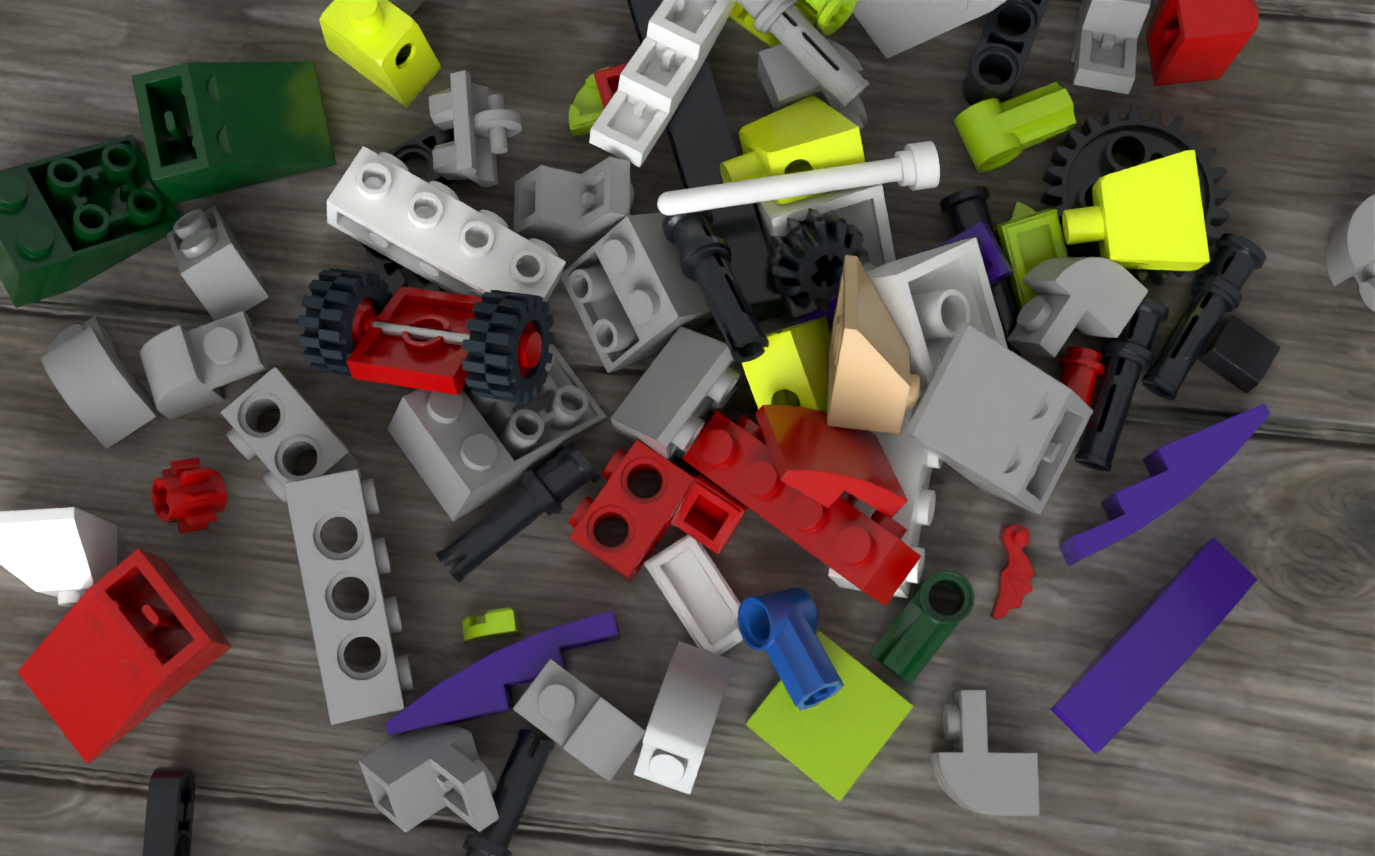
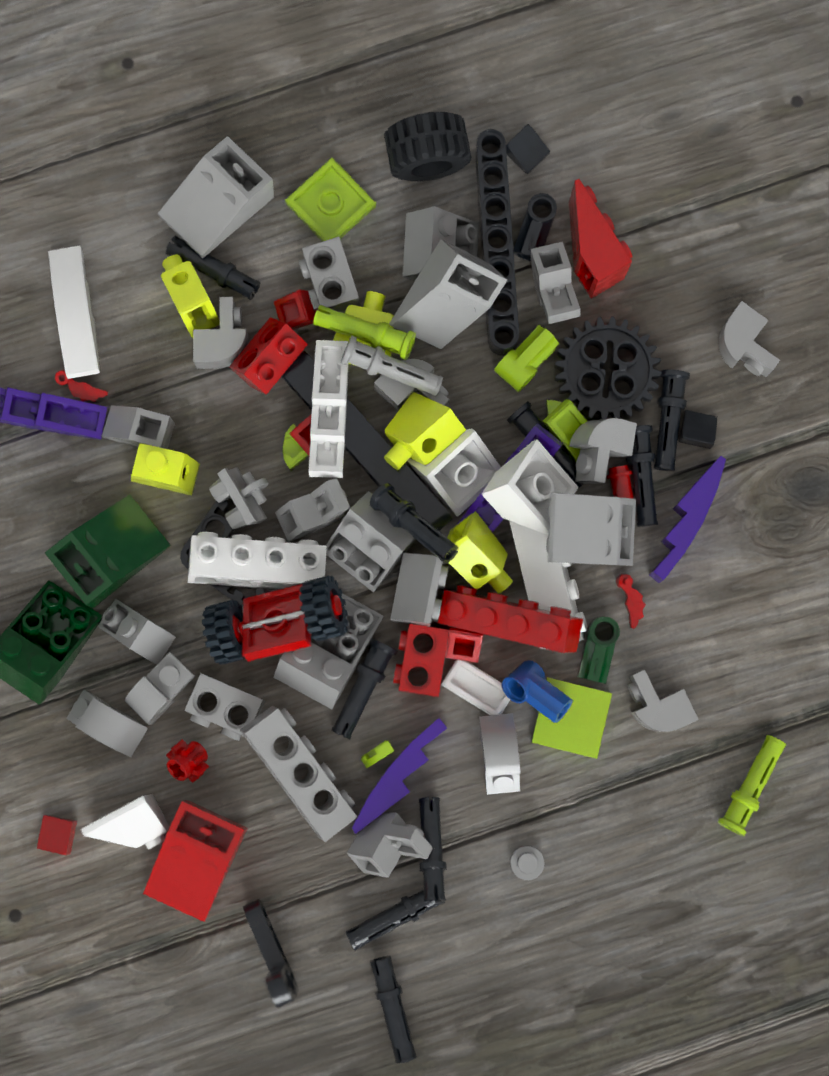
camera: 30 degrees left, 5 degrees up
light grey brick [513,659,646,781] -> none
white piece [657,141,940,216] -> none
red slope [755,405,908,518] -> none
black gear [766,208,870,312] -> none
tan slope [827,255,920,434] -> none
dark purple slope [1050,537,1258,754] -> none
neon yellow torso [1062,150,1210,271] -> none

